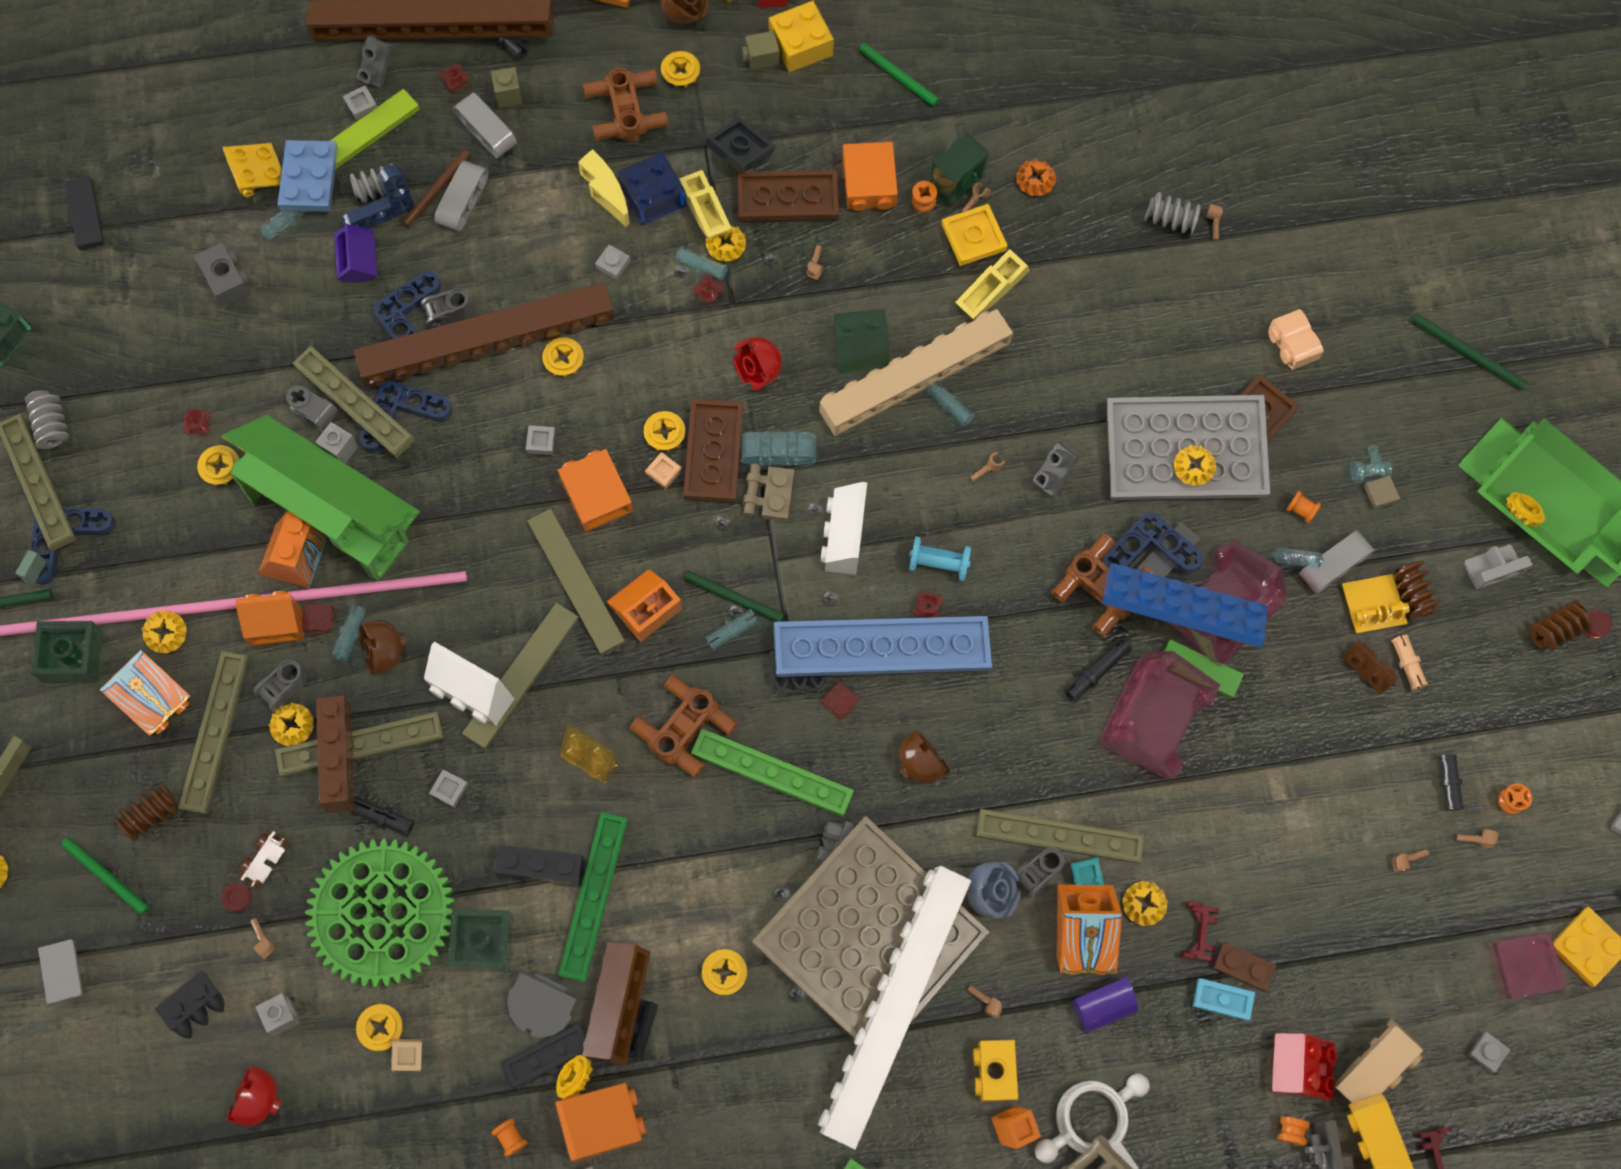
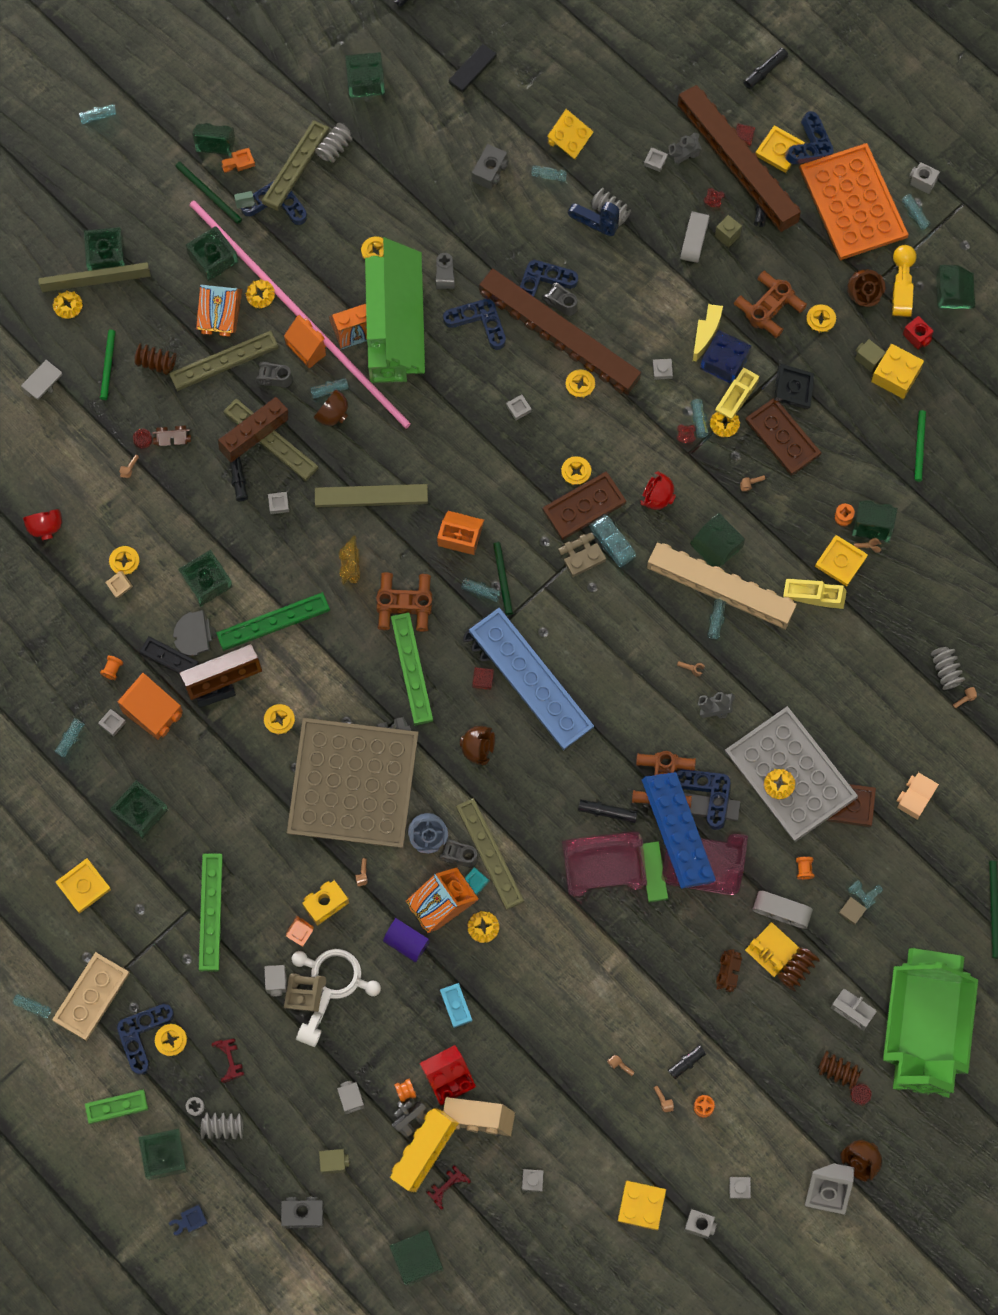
camera: 60 degrees right, 0 degrees up
black plate [155,971,225,1039] -> none
clear red plate [183,409,211,435] -> none
light grey brick [256,993,301,1036] -> none
yellow gear [268,702,314,746] -> none
medium blue plate [278,140,338,211] -> none
olive tile [292,346,415,458] -> none
clear red tile [302,604,334,633] -> none
bright green gear [305,839,456,989] -> none
light grey brick [315,422,358,464] -> none
lime tile [330,89,420,170] -> none
dark purple brick [334,224,377,282] -> none
reddish brown bar [401,149,472,228] -> none
white slope [424,642,514,726] -> none
light grey beam [434,160,489,231] -> none
black arch [494,845,585,888] -> none
olive tile [527,509,625,656] -> none
yellow gear [556,1055,592,1099] -> none
orange brick [558,449,633,532] -> none
light nougat tile [645,452,682,489] -> none
white brick [818,866,971,1149] -> none
white slope [820,482,867,575] -> none
orange brick [842,142,898,211] -> none
medium azure hose [909,536,971,581] -> none
clear red plate [914,592,943,618] -> none
orange gear [1016,158,1056,196] -> none
dark red piece [1180,901,1219,962] -> none
reddish brown plate [1212,942,1277,992] -> none
clear light blue axle [1273,547,1324,568] -> none
light nougat pin [1391,634,1428,691] -> none
clear pink plate [1493,933,1566,1000] -> none
yellow gear [1506,492,1545,527] -> none

